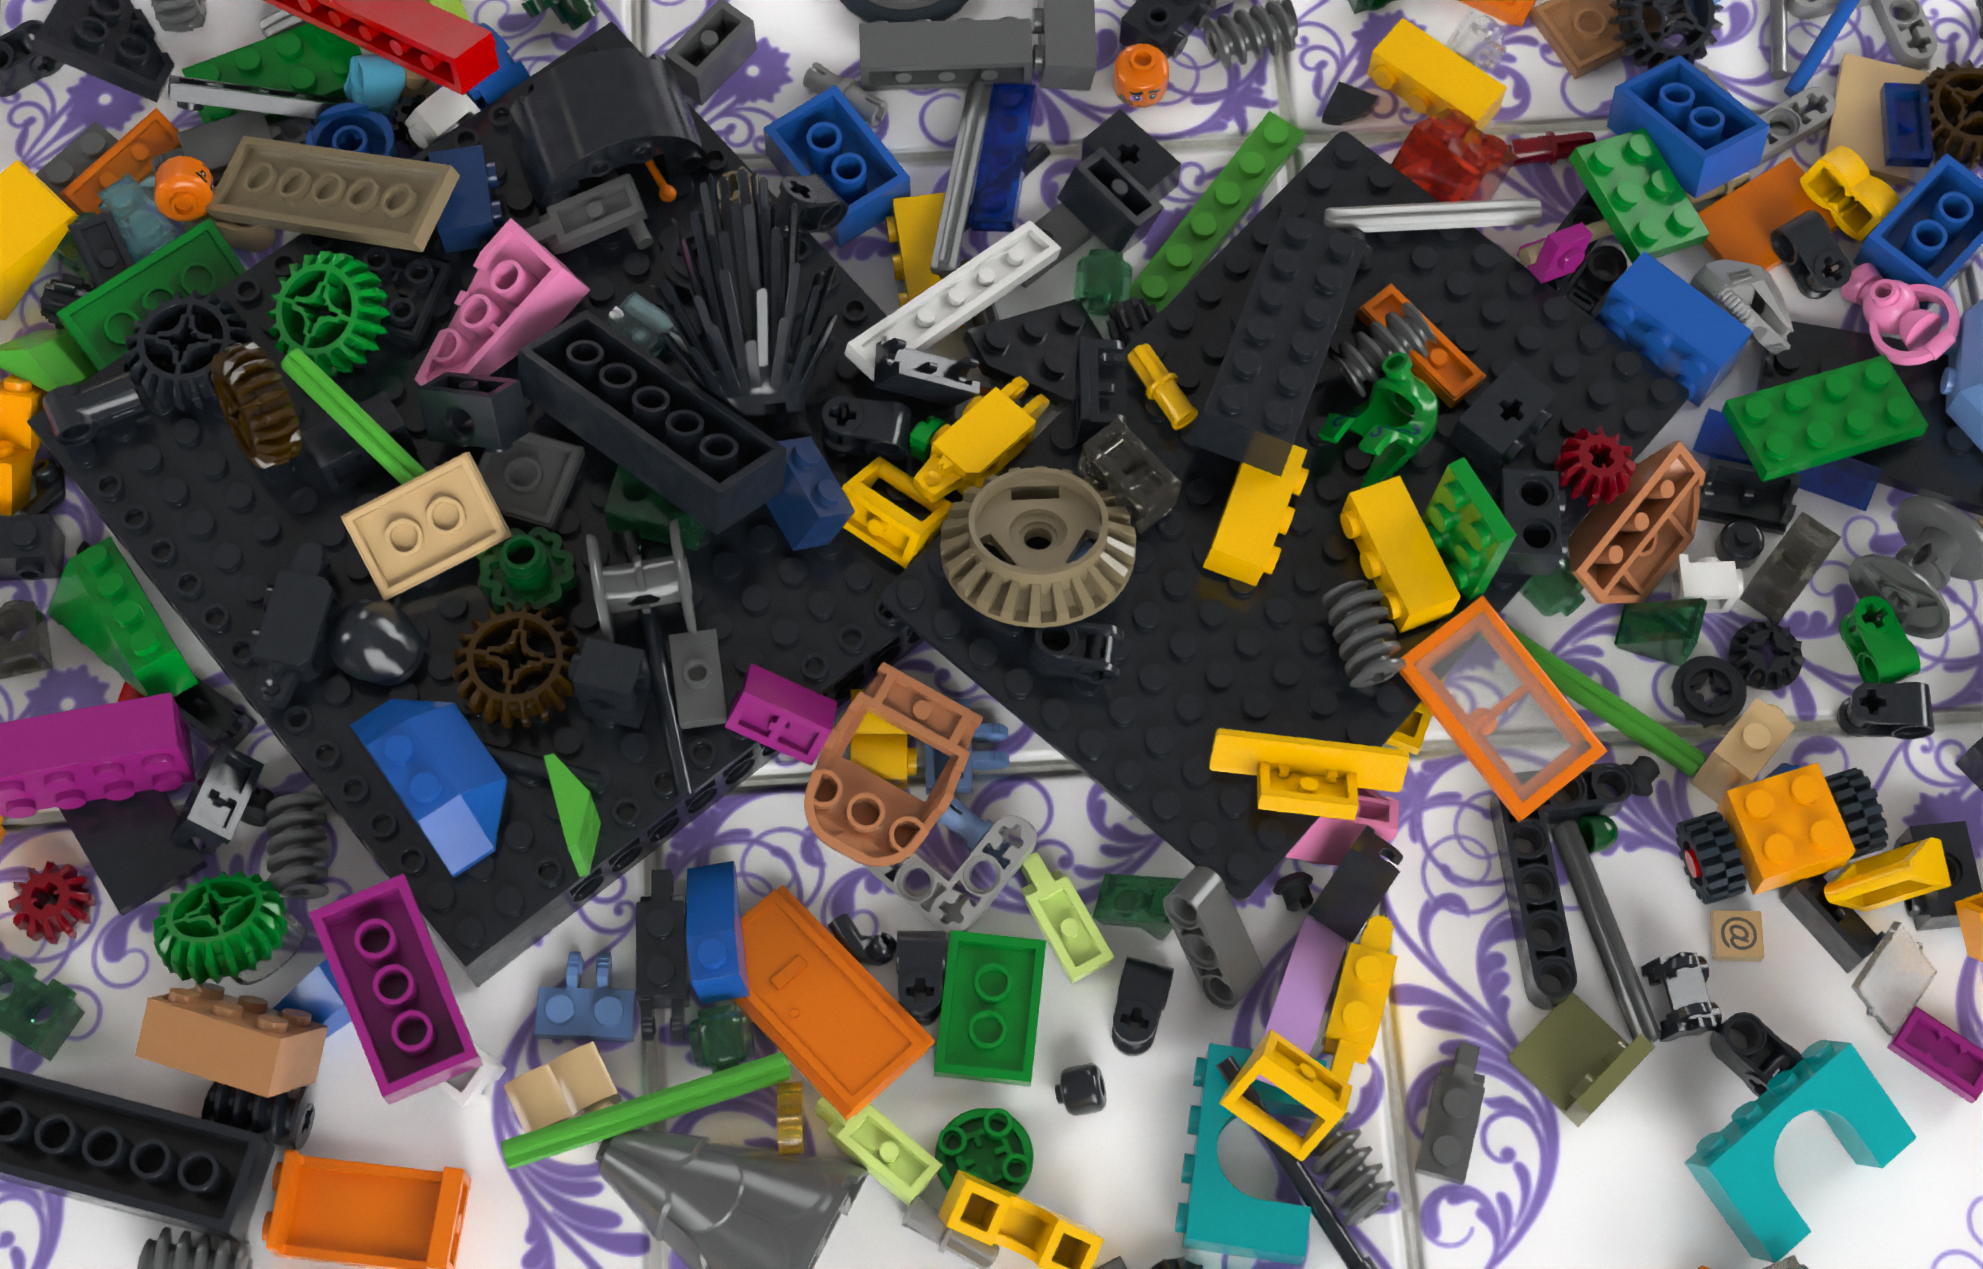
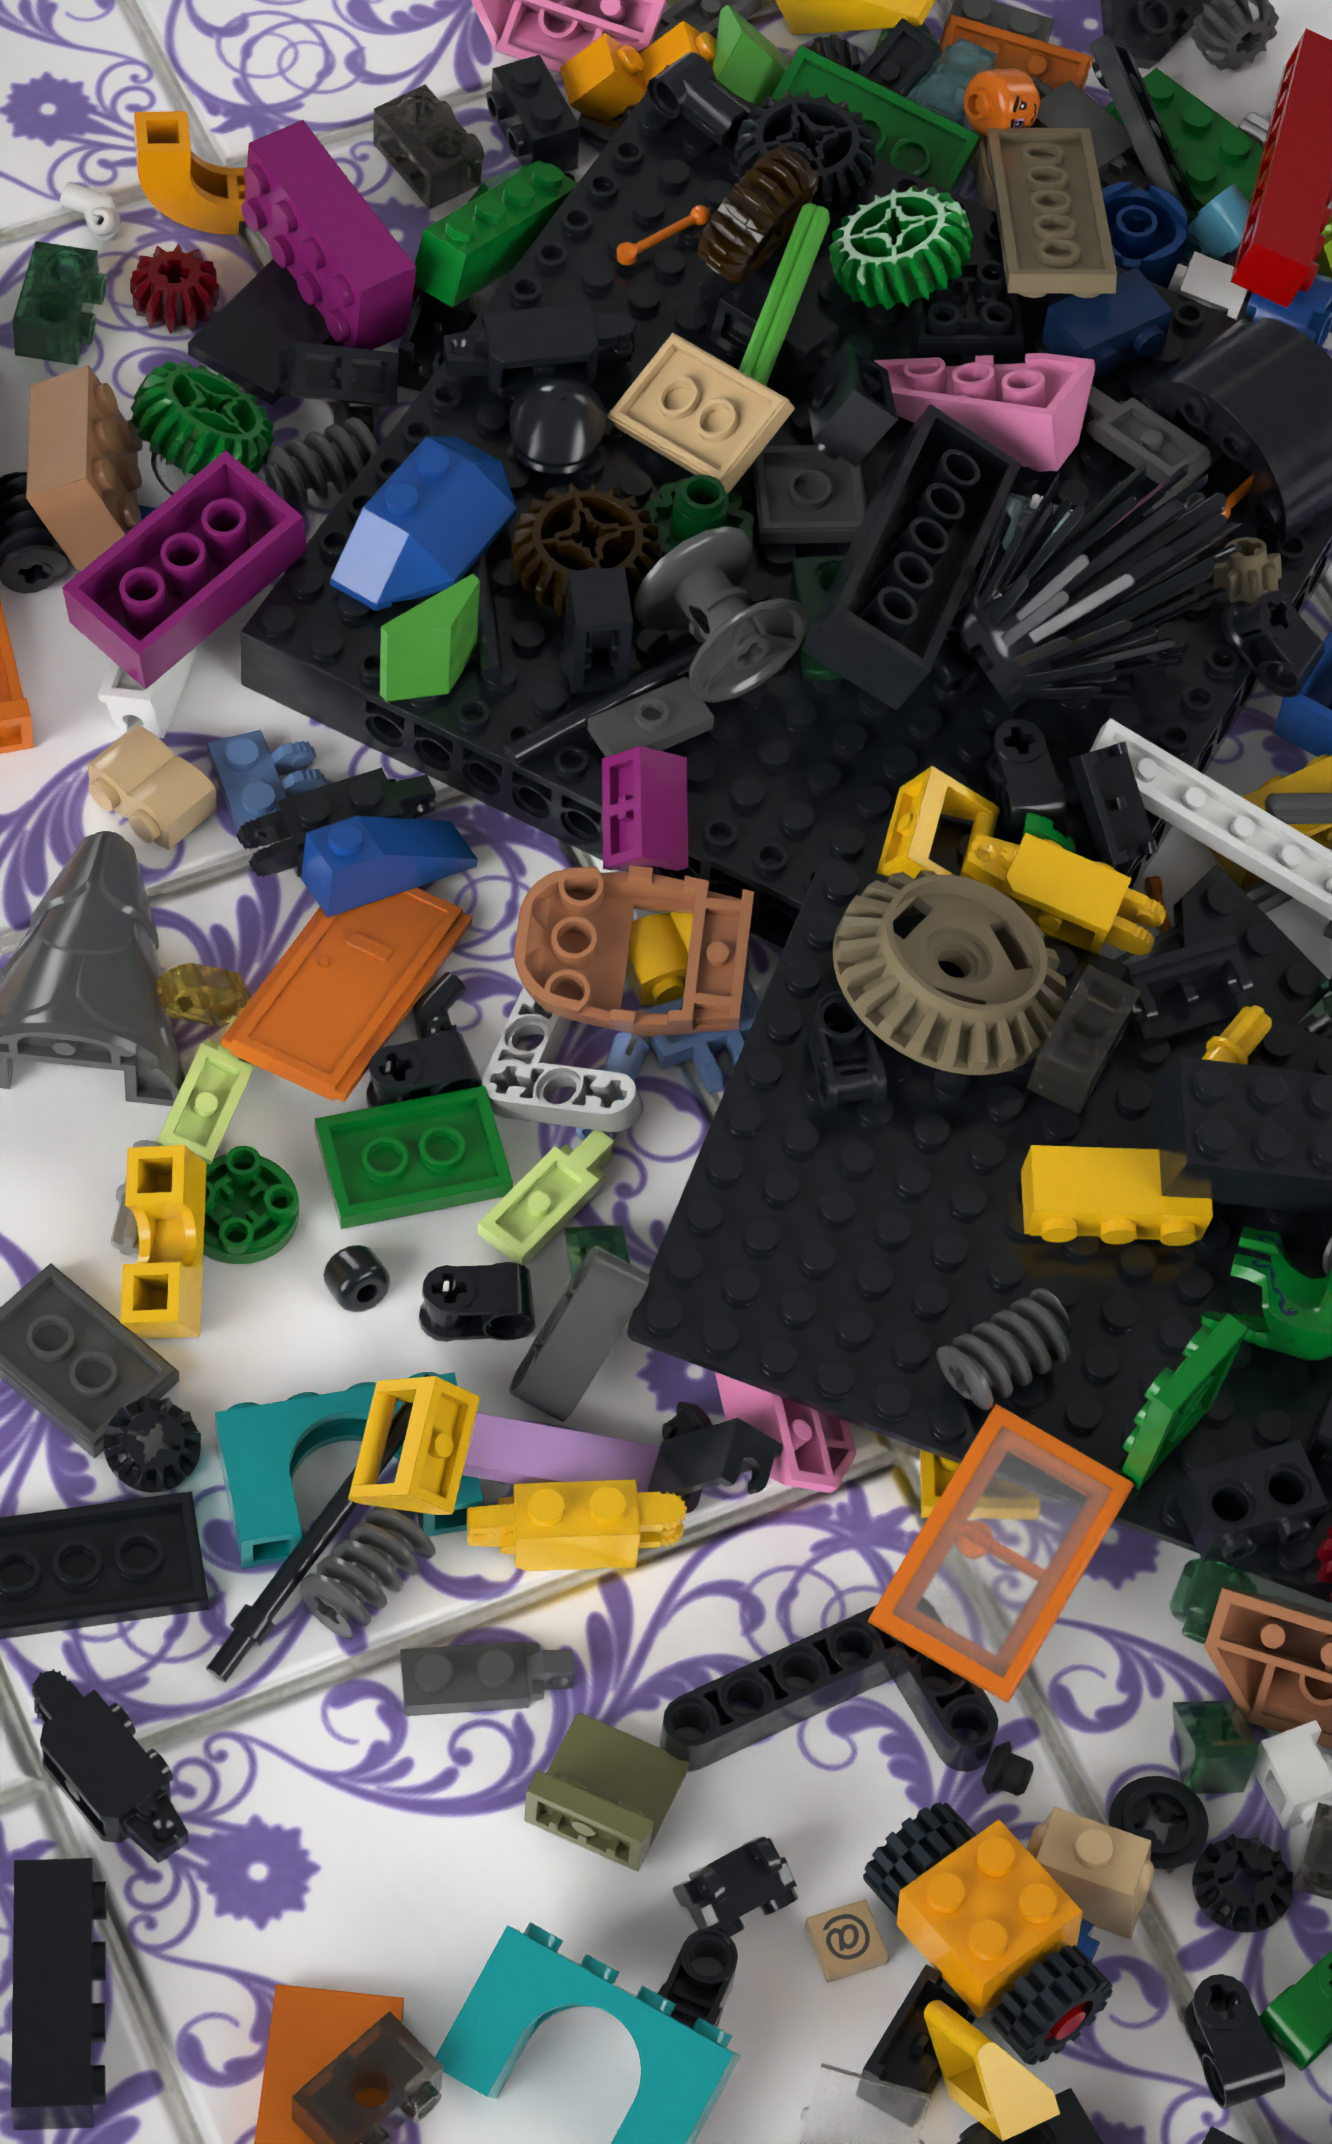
camera: 65 degrees right, 10 degrees down
bright green axle [501,1052,791,1169] -> none
clear green head [687,1004,756,1074] -> none
dark blue brick [766,436,855,551] -> none
yellow bracket [1209,728,1409,820] -> none
yellow brick [1340,476,1461,633] -> none
bright green axle [1479,622,1707,777] -> none
dark grey axle [1551,820,1661,1043] -> none
dark green hinge [1578,814,1618,854] -> none
none -> orange hinge [616,205,711,265]

